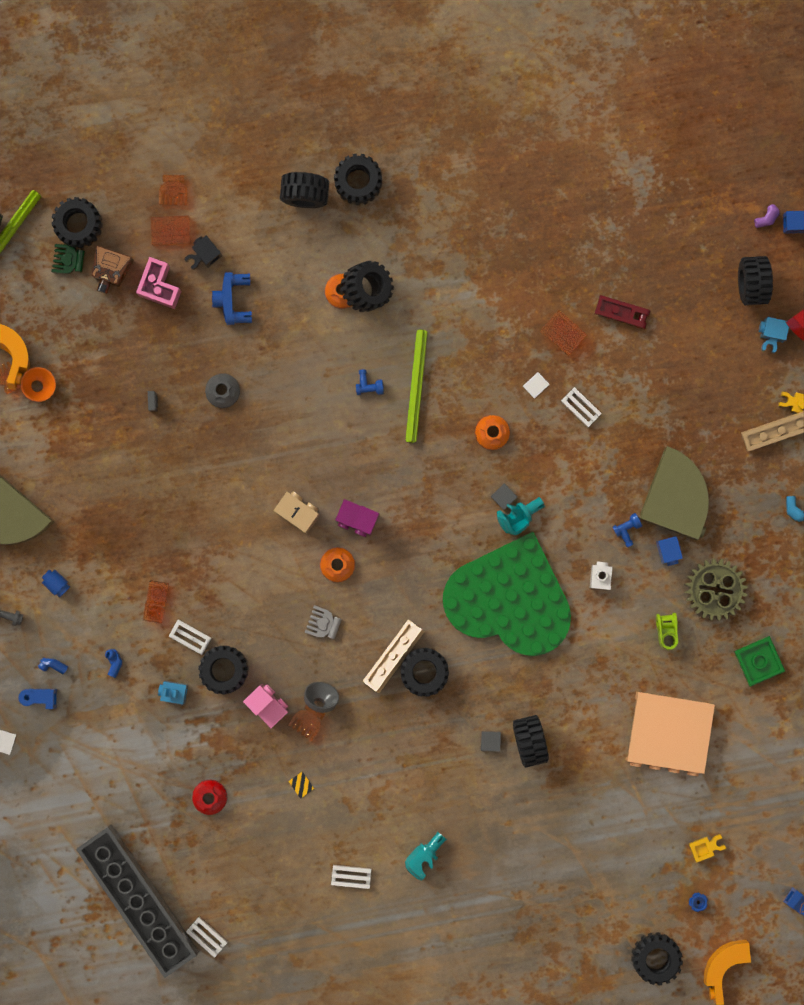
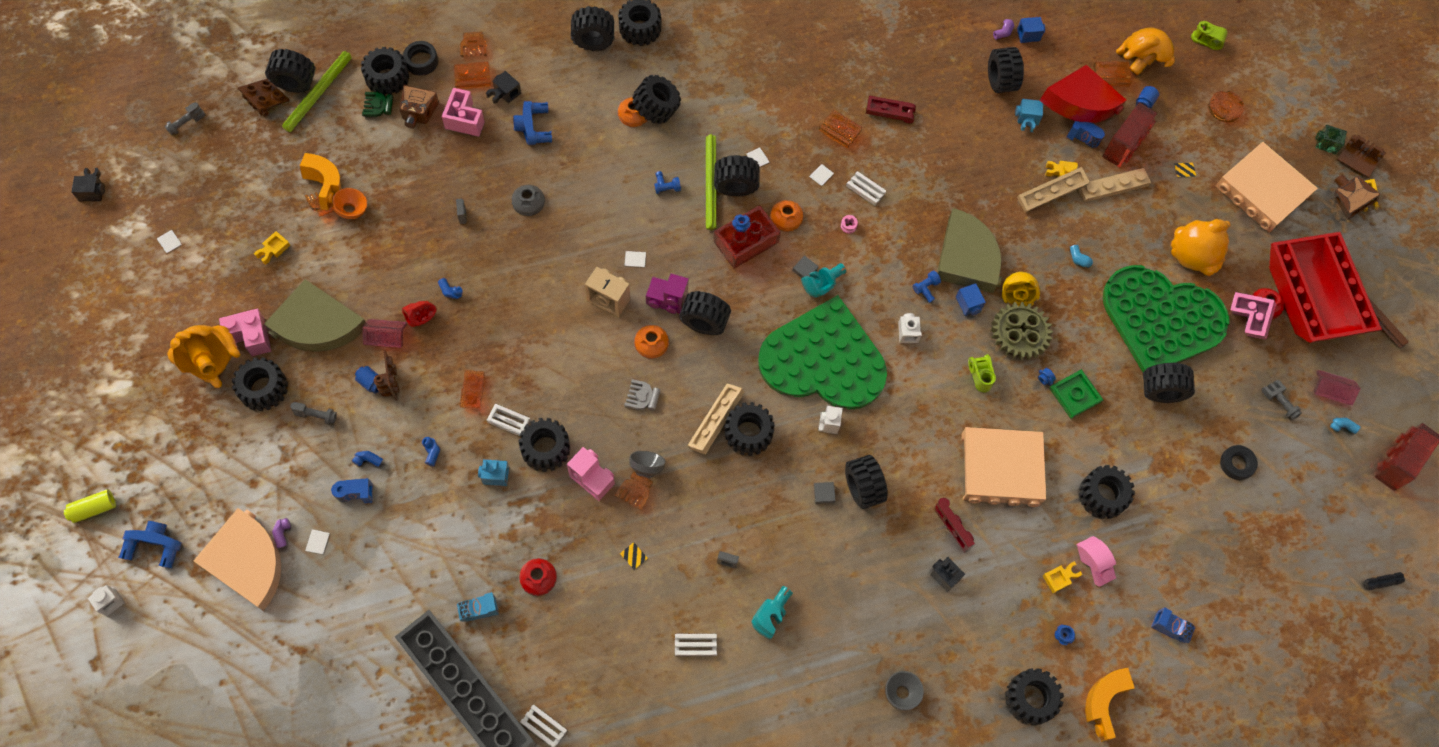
camera: 10 degrees left, 20 degrees down
none -> clear pink panel [363,319,407,348]
none -> reddish brown hinge [374,350,400,400]
none -> red rock [402,301,437,327]
none -> black tyre [403,41,438,76]
none -> blue arm [438,278,463,299]
none -> dark azure leg [457,592,499,622]
none -> white sticker [625,251,646,267]
none -> black tyre [679,291,731,335]
none -> clear red brick [713,205,781,269]
none -> black tyre [714,155,760,196]
none -> dark grey tile [717,551,739,568]
none -> blue plate [732,214,751,232]
none -> white sticker [746,148,769,167]
none -> white brick [818,406,843,434]
none -> bright pink bush [841,215,858,234]
none -> dark grey piece [885,671,924,710]
none -> black brick [930,557,965,592]
none -> dark red plate [934,498,975,553]
none -> yellow cylinder [1002,272,1040,307]
none -> blue plate [1038,368,1056,386]
none -> bright pink brick [1076,536,1116,587]
none -> black tyre [1079,465,1135,519]

